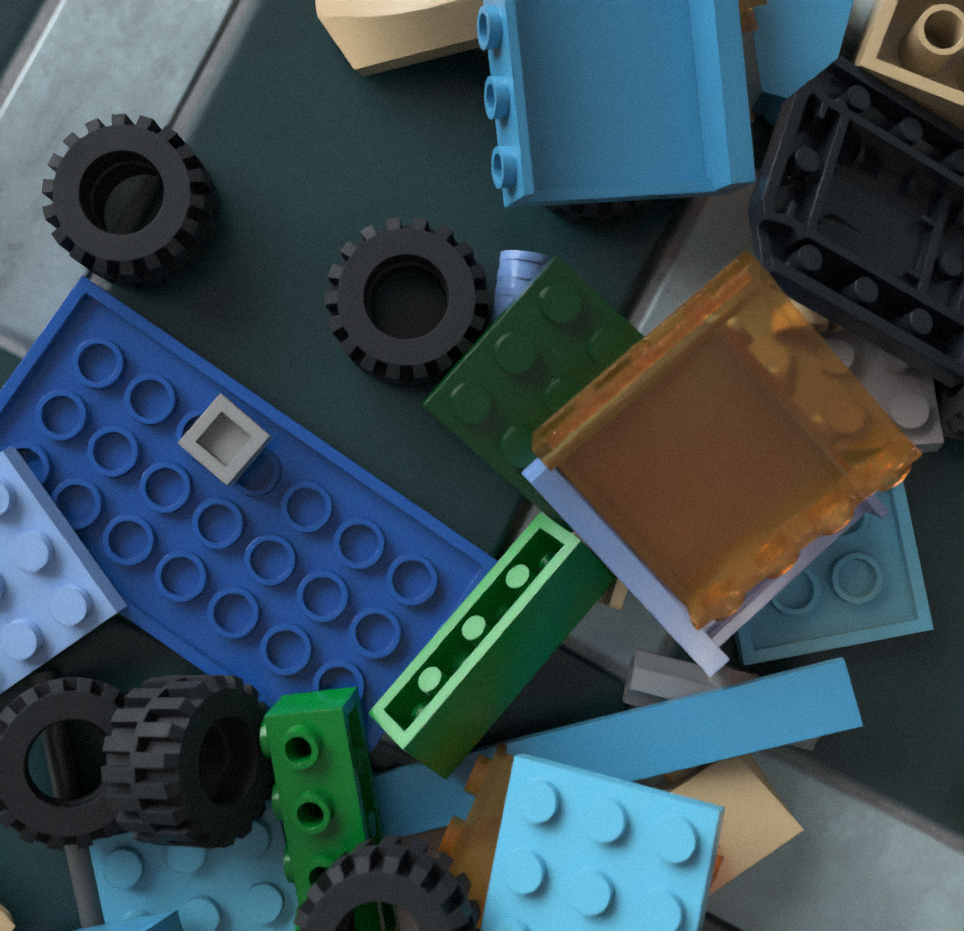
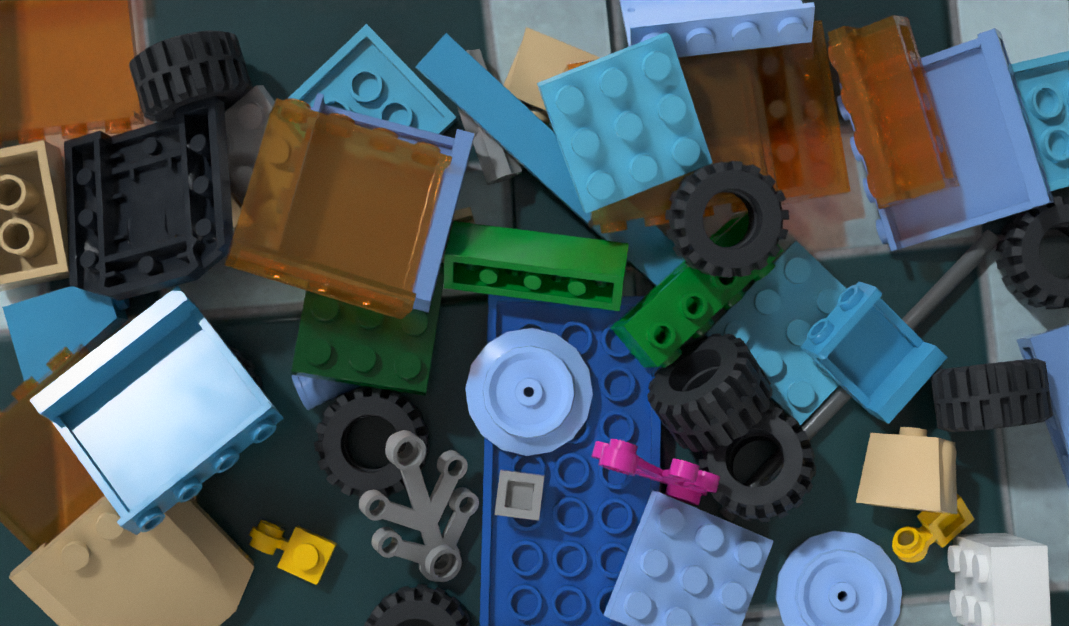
camera: 125 degrees left, 0 degrees up
none -> yellow plate [249,520,337,585]
none -> light grey plant [359,430,479,582]
none -> light blue piece [465,328,593,456]
none -> dark pink plant [591,439,720,505]

